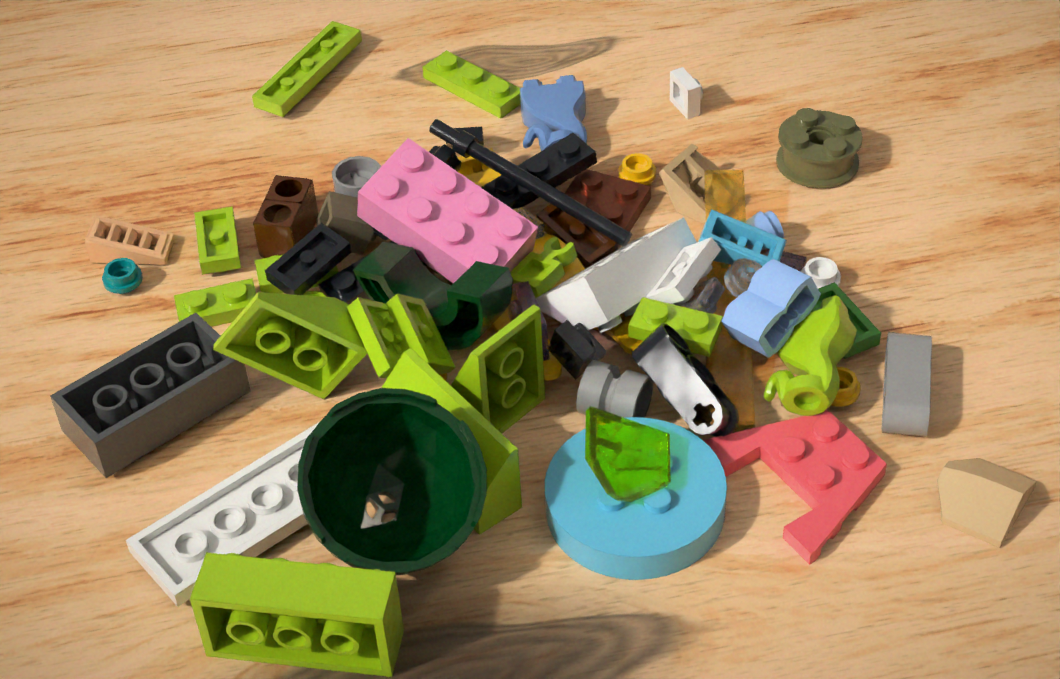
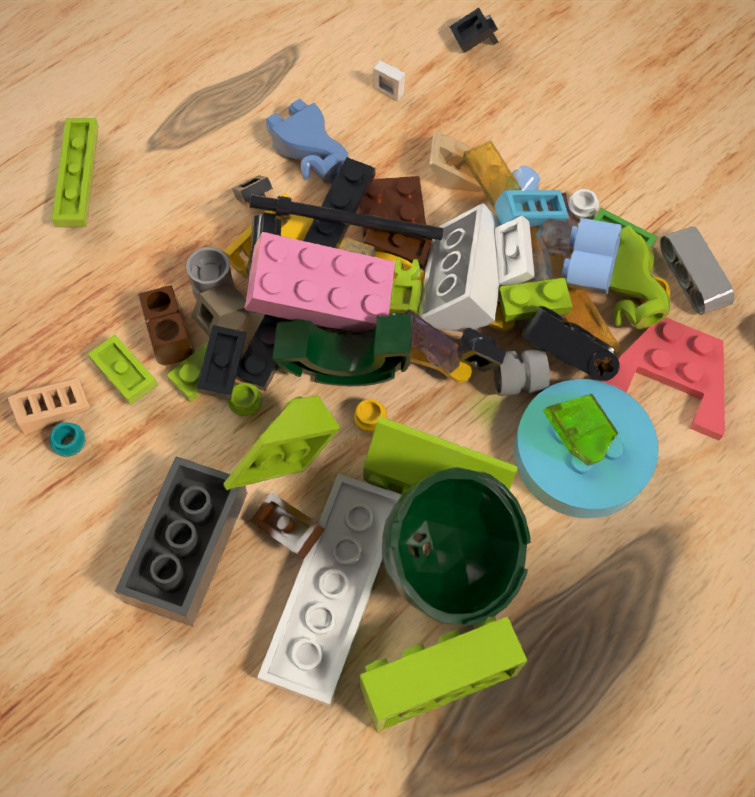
camera: 35 degrees left, 20 degrees up
lime plate [174,278,256,327] -> none
lime slope [347,294,456,378] -> none
lime plate [422,50,521,119] -> none
lime slope [451,304,545,433] -> none
yellow plate [618,153,656,185] -> none
olive wheel [776,108,863,188] -> none
none -> reddish brown plate [250,492,325,560]
none -> black bracket [449,7,498,53]

